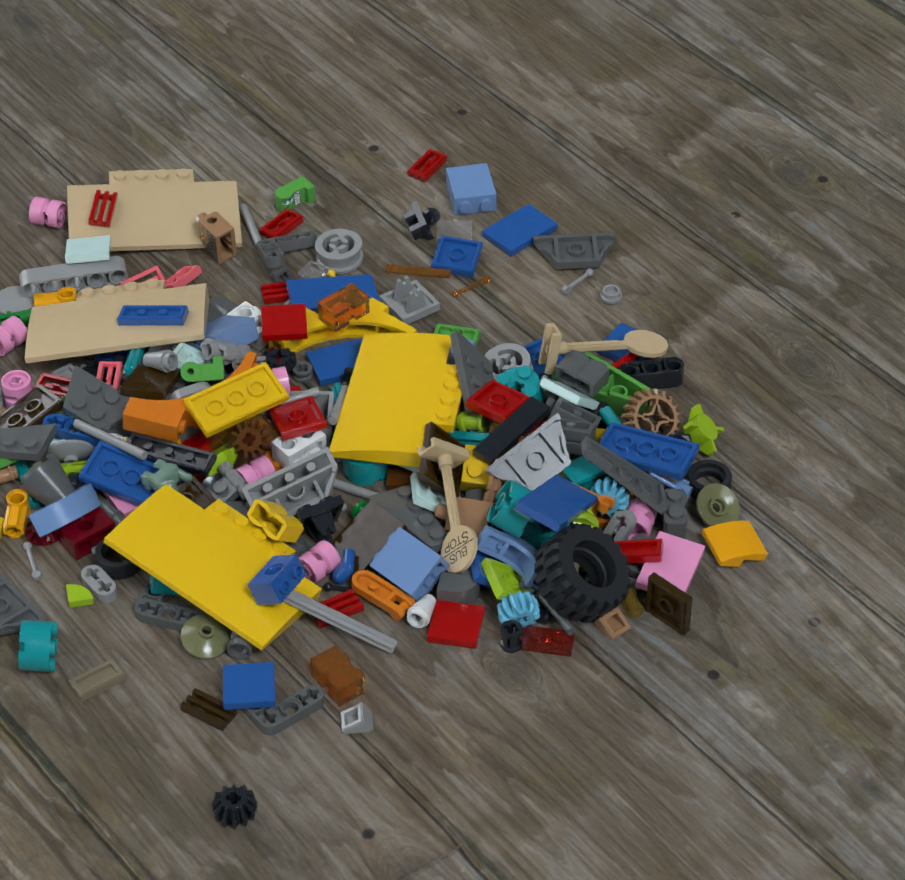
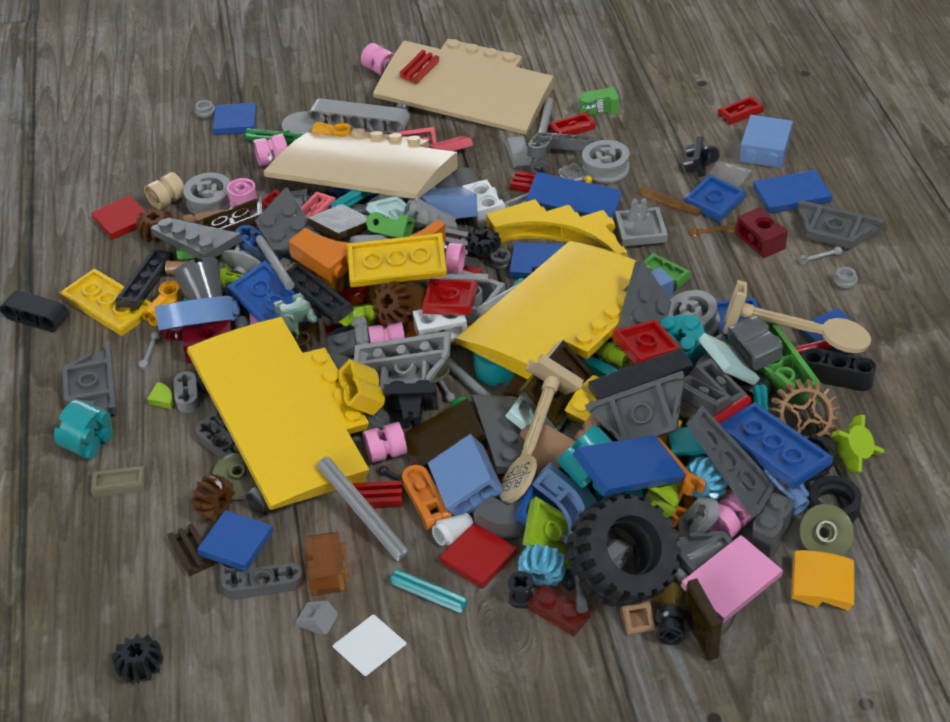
camera: 30 degrees right, 0 degrees up
light aqua tile [65,235,111,264] -> none
blue tile [117,305,189,326] -> none
light grey cone [143,350,178,373] -> none
medium nougat torso [196,212,237,265] -> none
blue brick [248,554,306,605] -> none
red tile [261,304,308,342] -> none
clear orange brick [317,283,370,332] -> none
blue arm [332,548,355,585] -> none
red tile [614,539,663,564] -> none
none -> reddish brown gear [190,474,235,521]
none -> white sticker [333,615,407,676]
none -> teal axle [390,569,468,613]
none -> light grey tile [505,136,533,168]
none -> black wheel [656,604,685,645]
none -> red bar [713,395,752,424]
none -> dark red brick [736,207,788,258]

